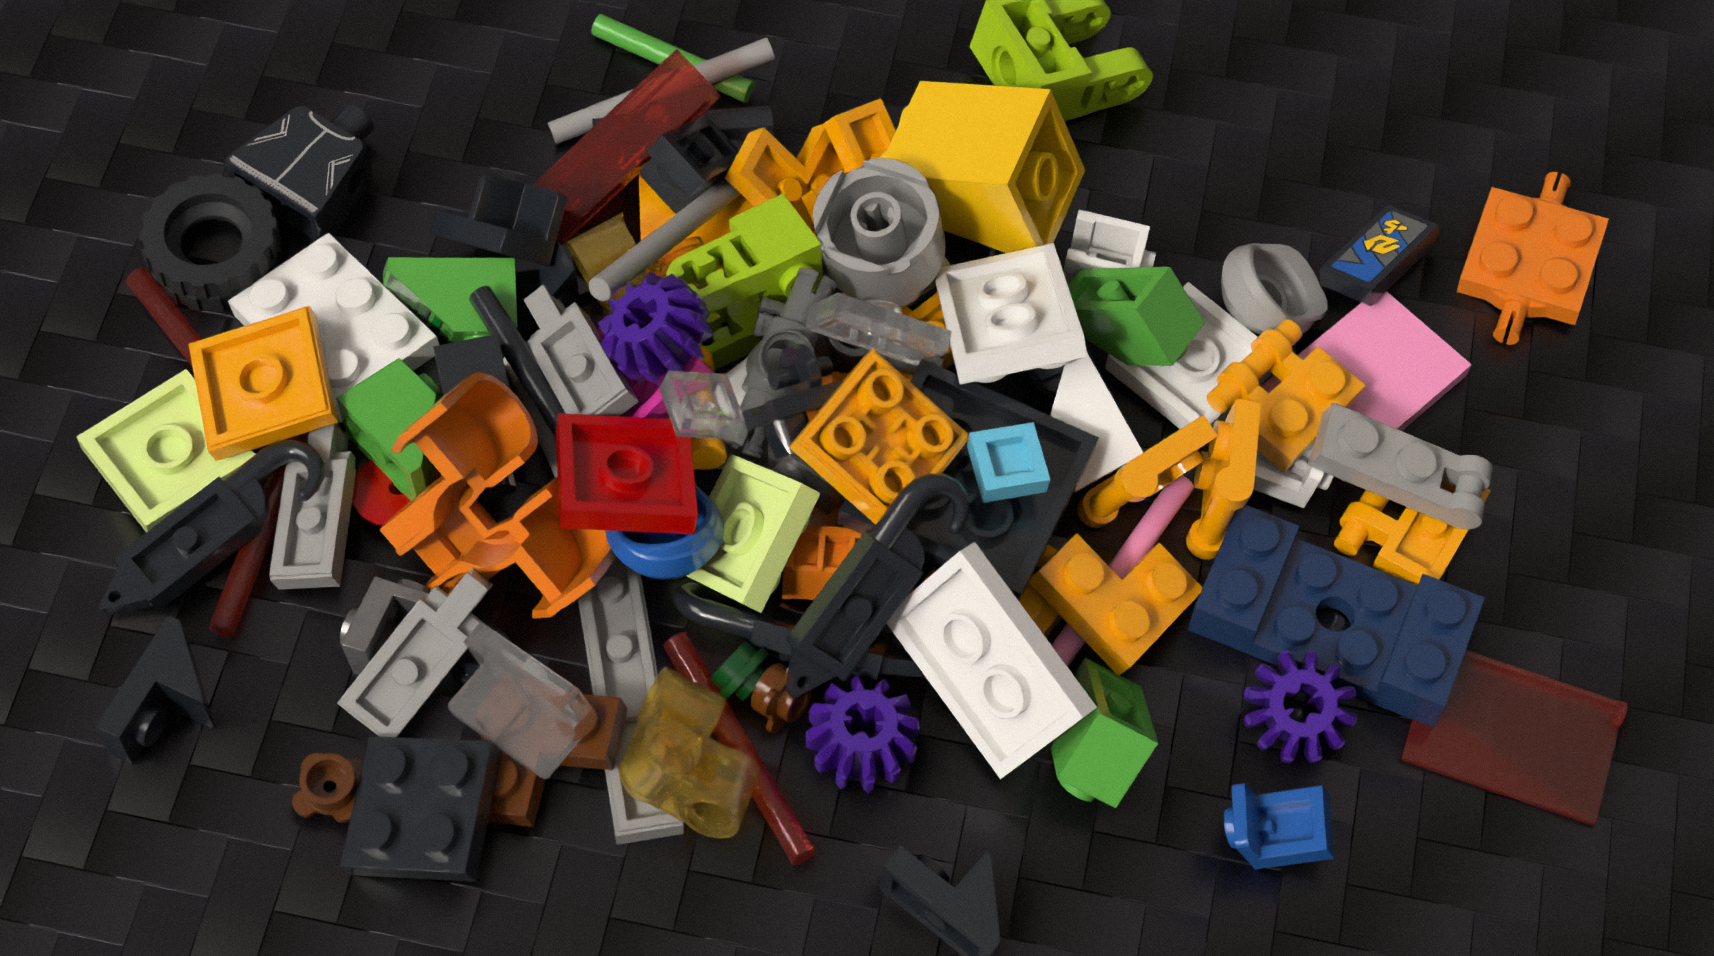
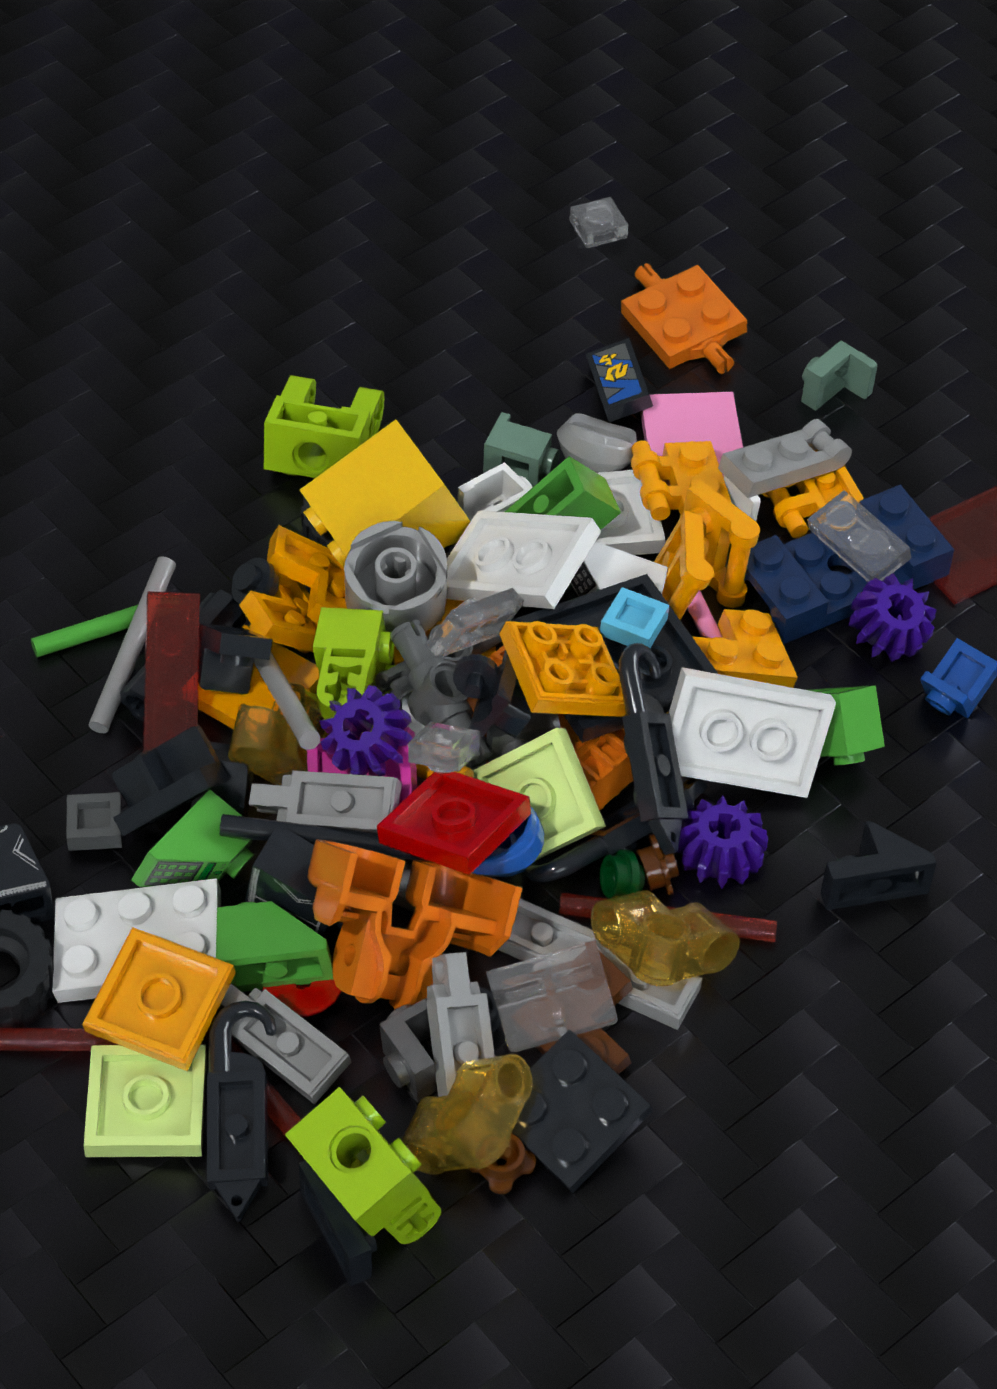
camera: 50 degrees left, 10 degrees down
none -> dark grey plate [66,792,122,851]
none -> black plate [231,558,279,603]
none -> lime brick [285,1087,441,1244]
none -> clear yellow piece [402,1054,533,1174]
none -> sand green brick [483,412,560,487]
none -> clear plate [569,197,628,248]
none -> sand green bracket [801,340,877,411]
none -> clear plate [807,490,911,582]

